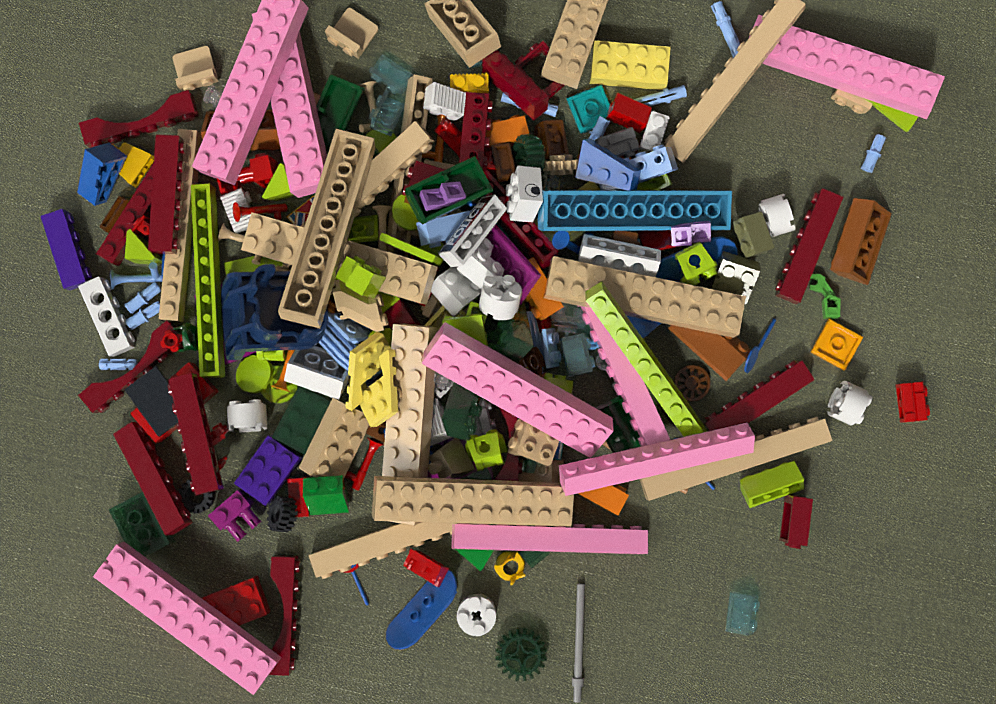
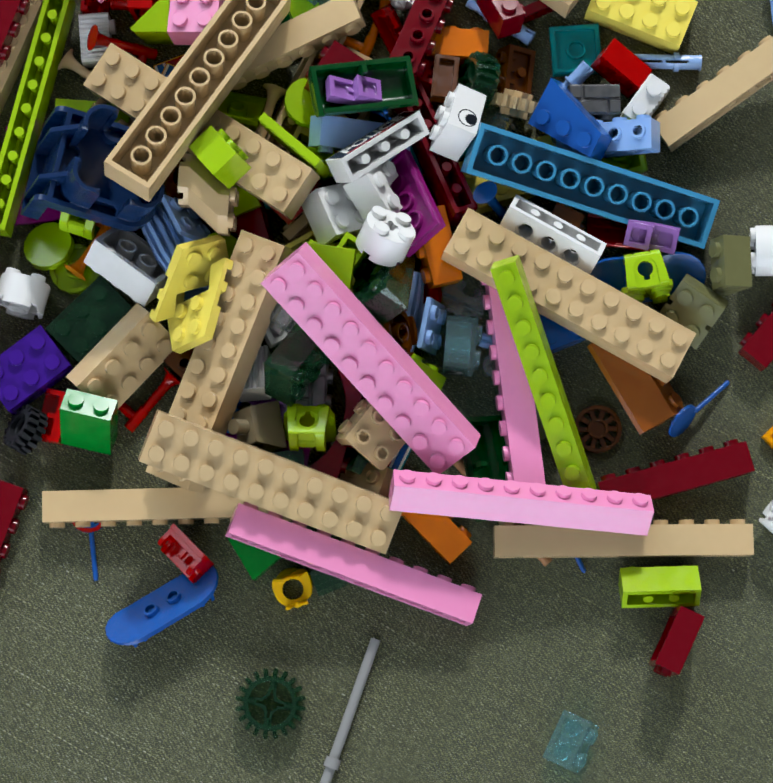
camera: 15 degrees right, 5 degrees down
white brick [457,594,496,636] -> none

